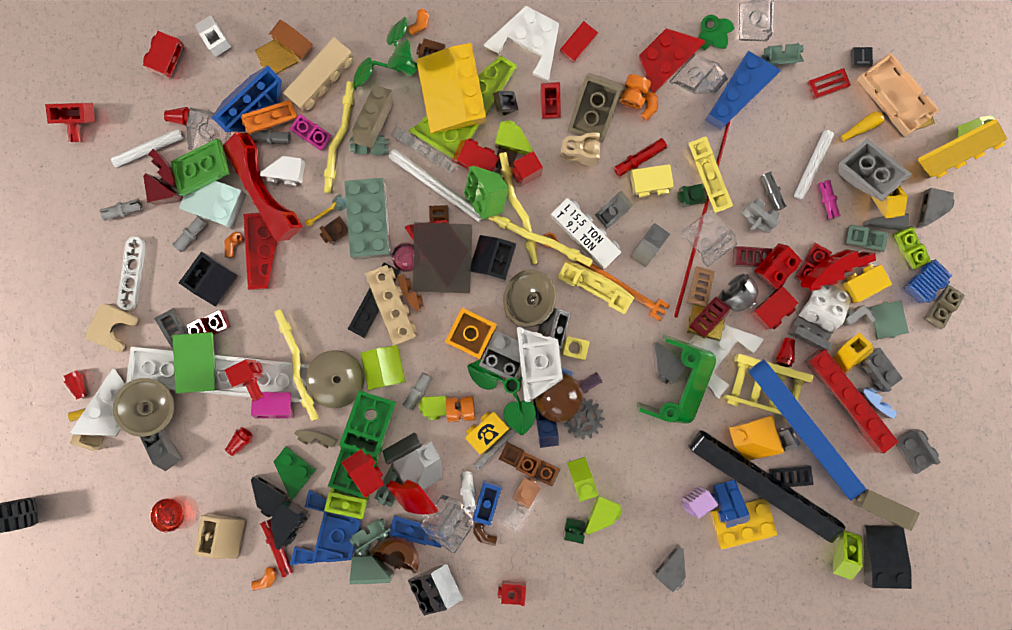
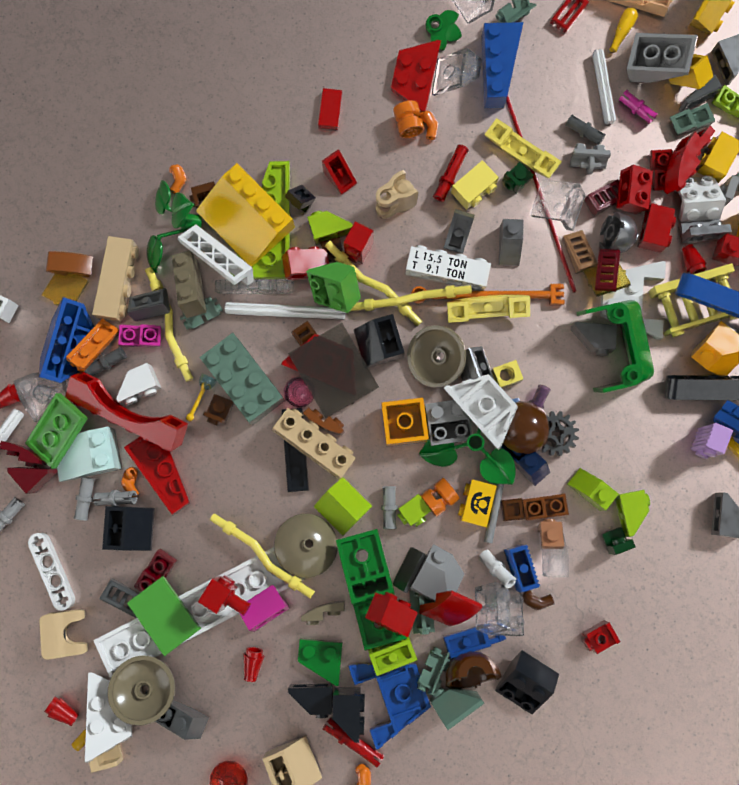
camera: 30 degrees left, 5 degrees down
white wing [484,6,559,83] -> none
dark tan slope [568,72,624,142] -> none
none -> light grey pin [93,490,138,507]
none -> dark grey slope [127,288,170,321]
none -> white fence [178,225,254,286]

